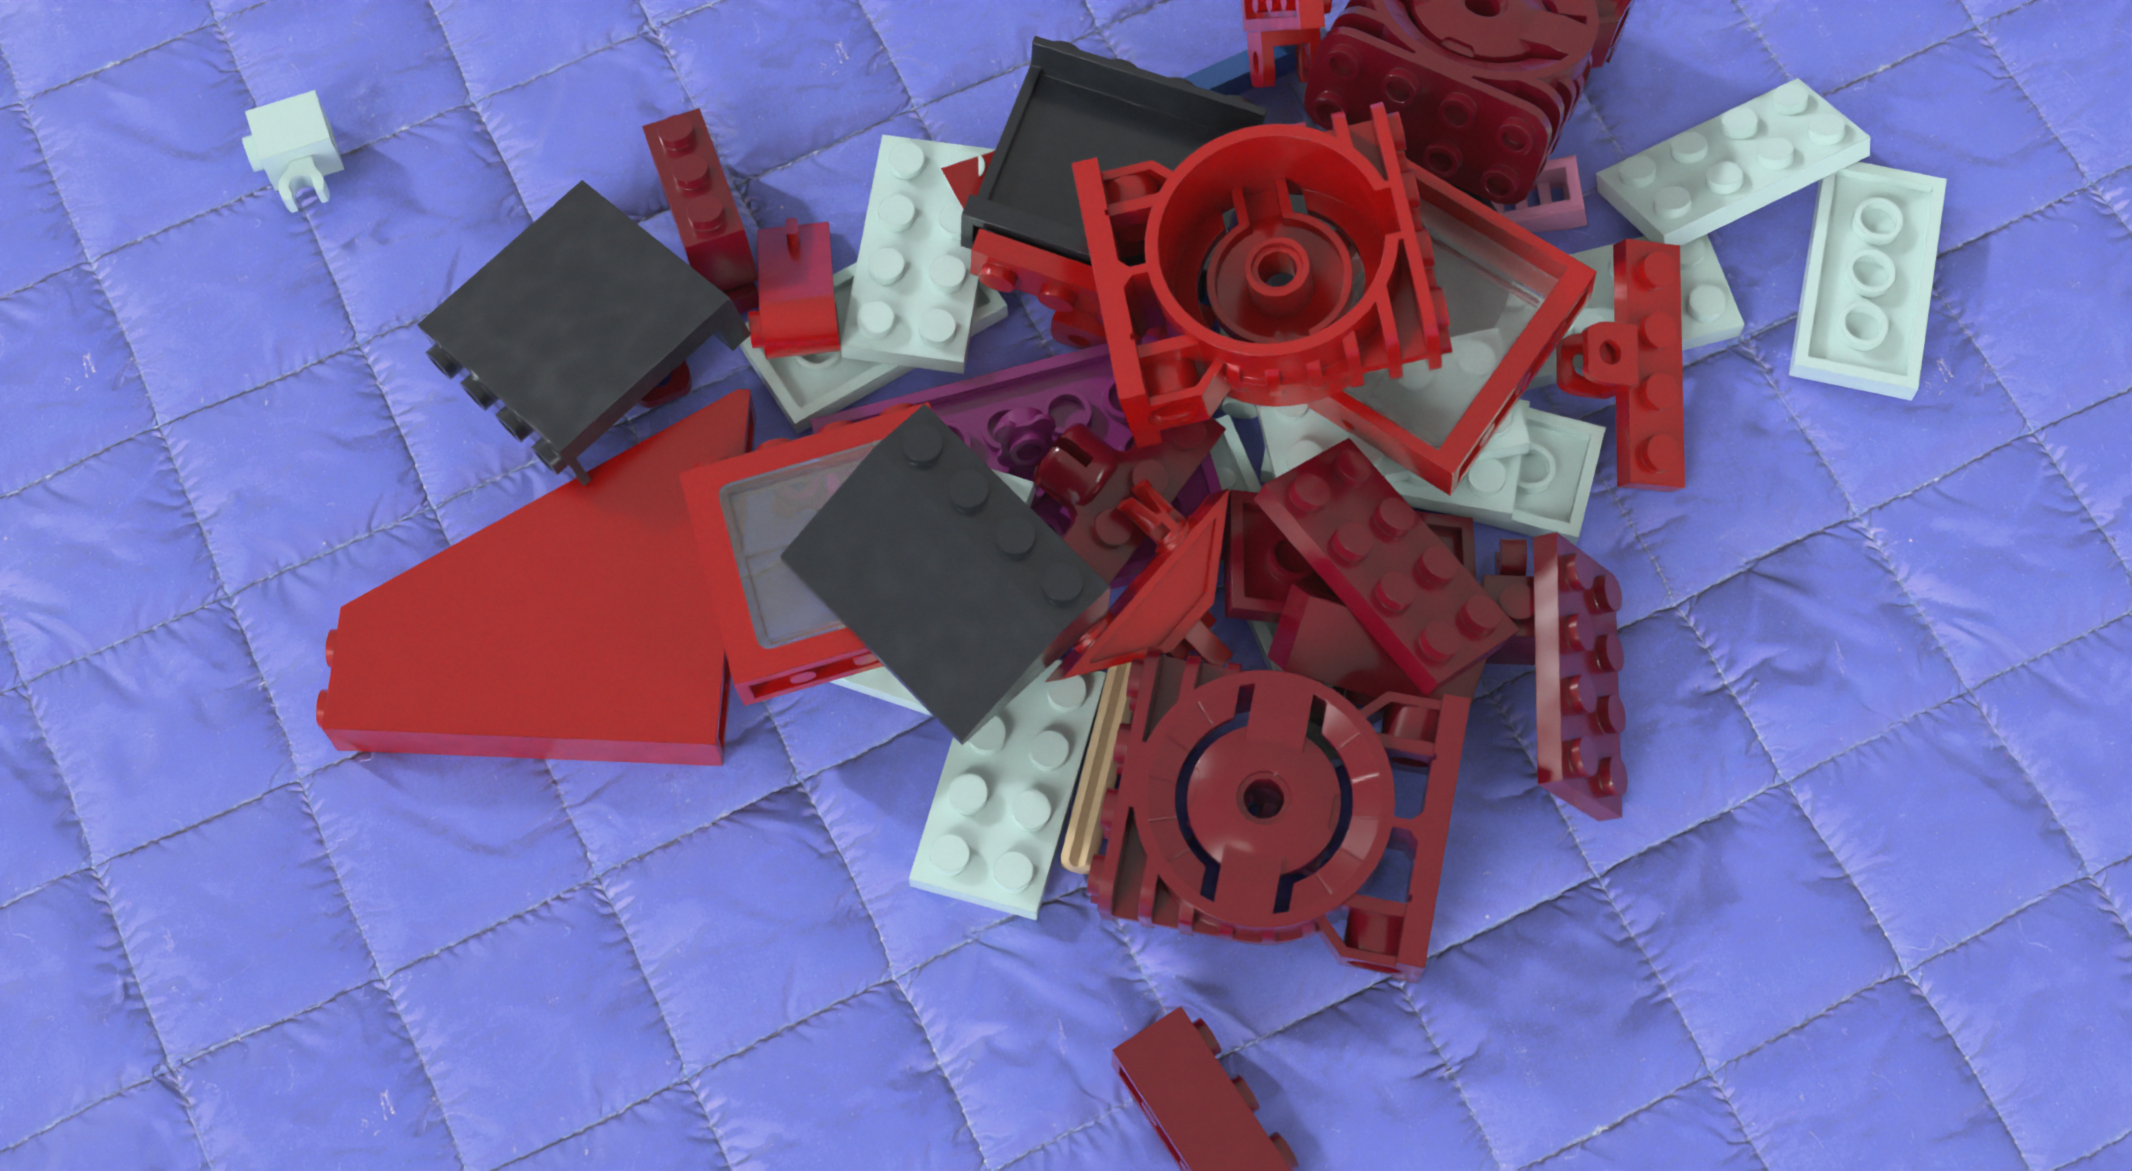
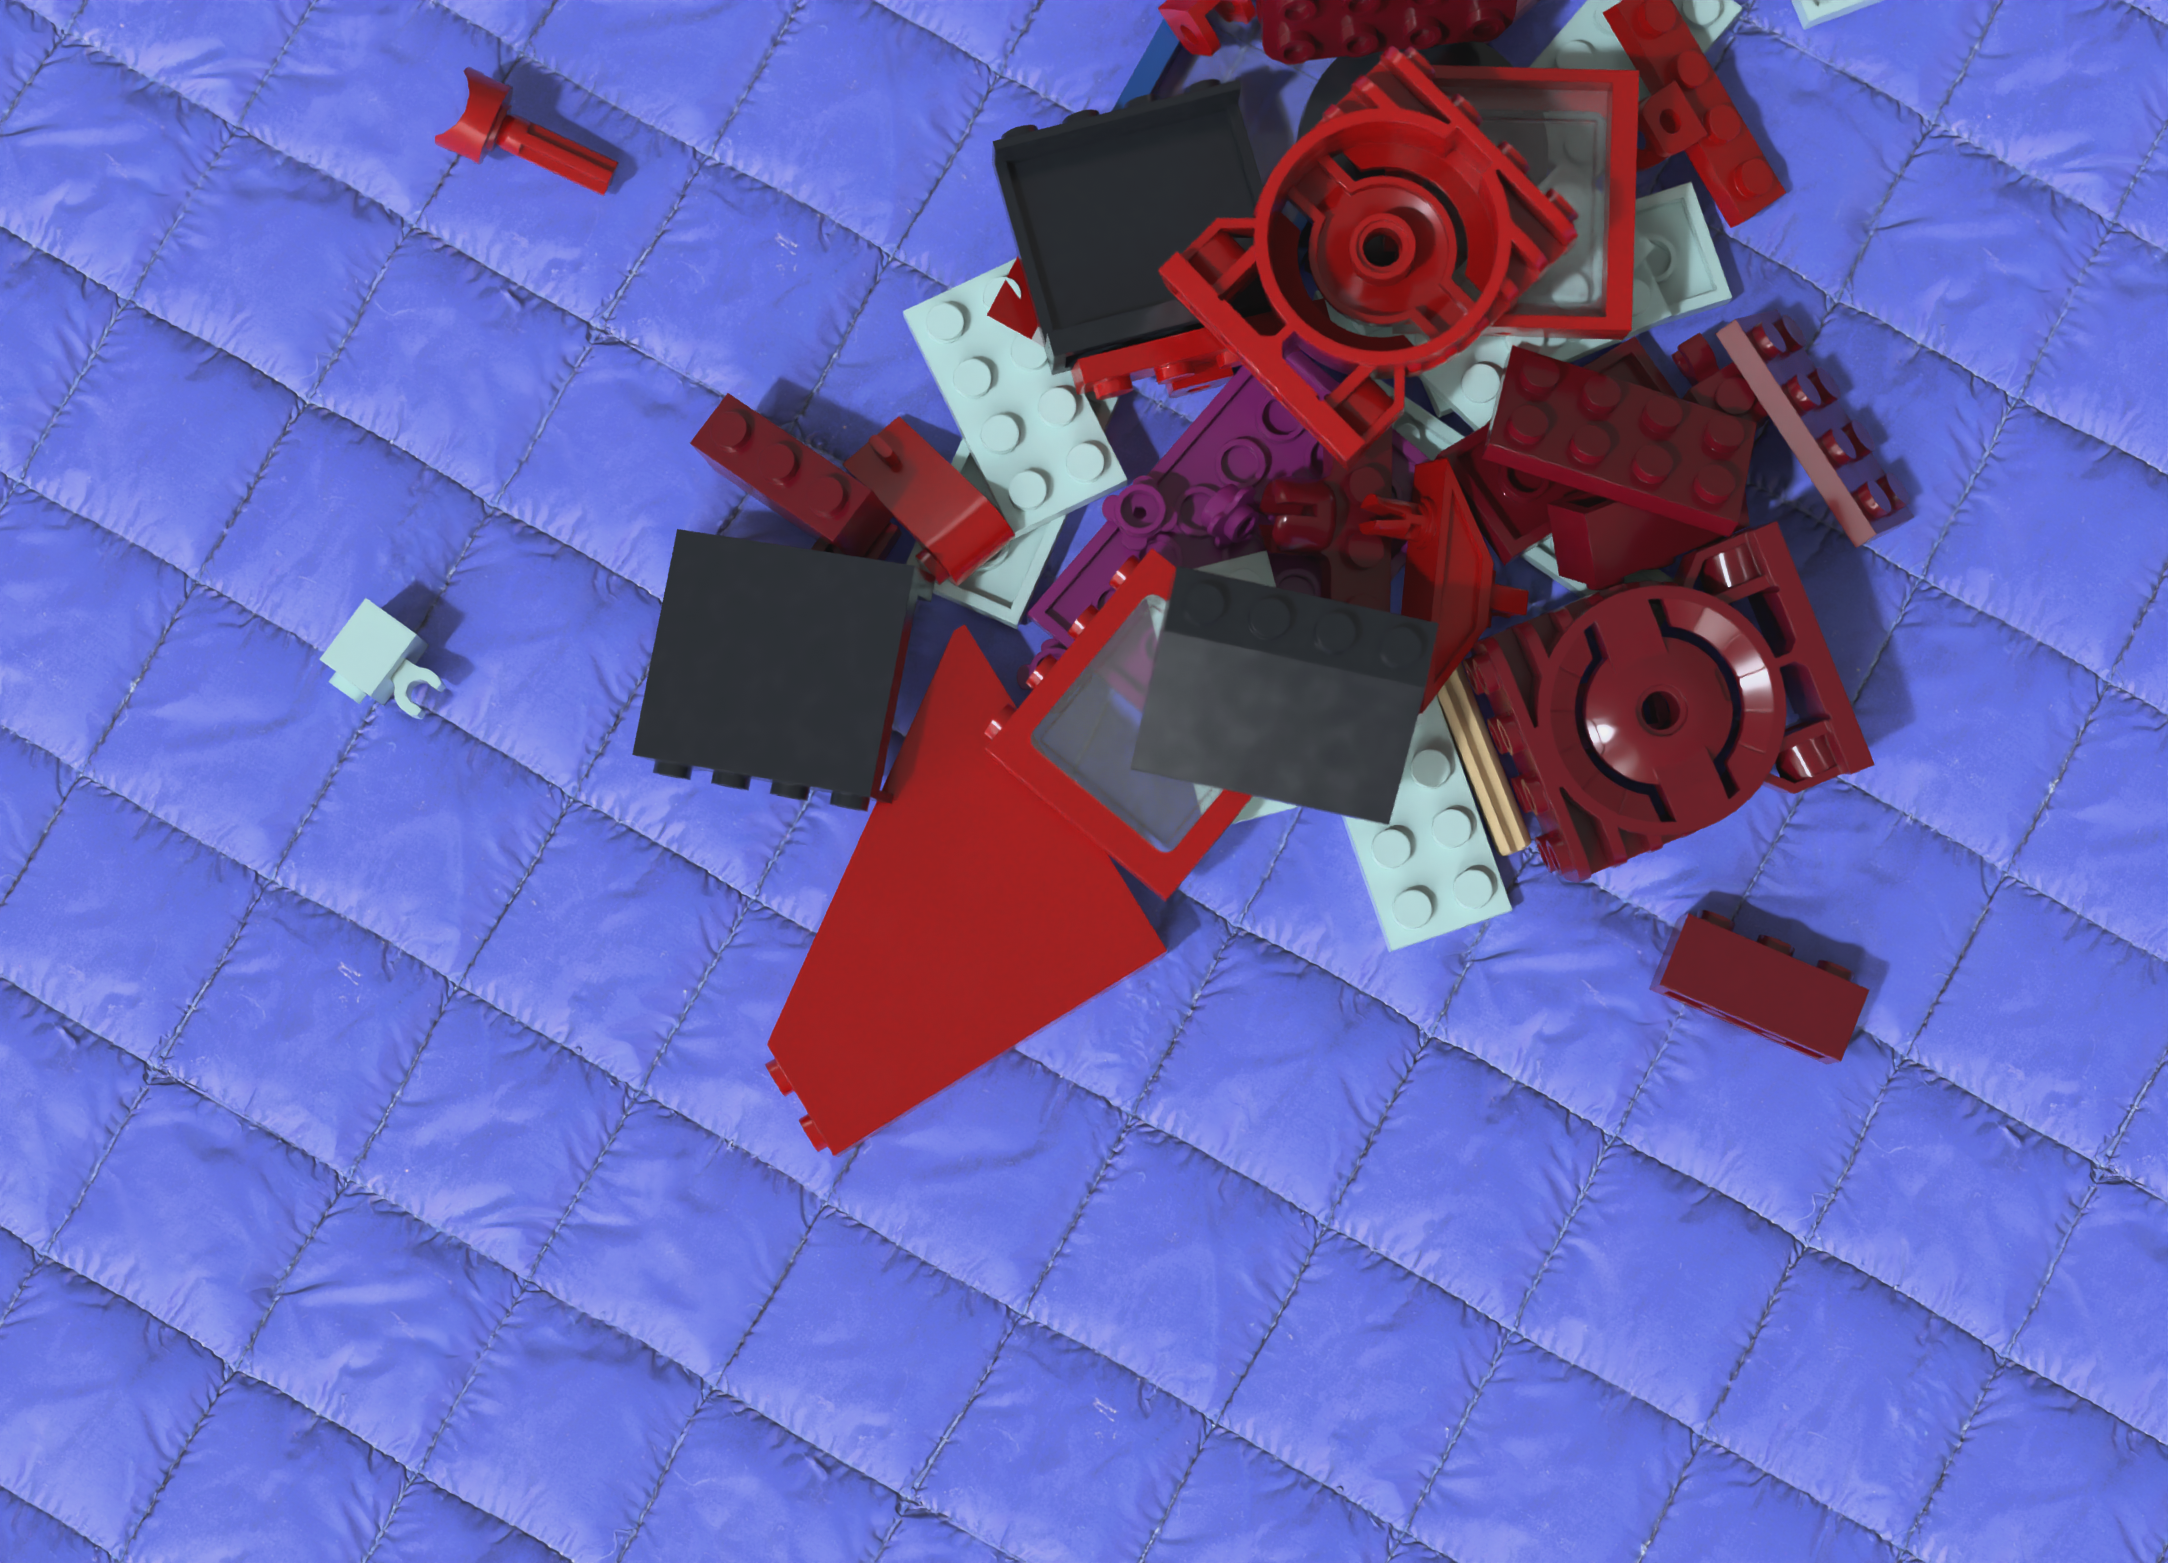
camera: 35 degrees left, 15 degrees up
none -> magenta plate [1102,475,1178,551]

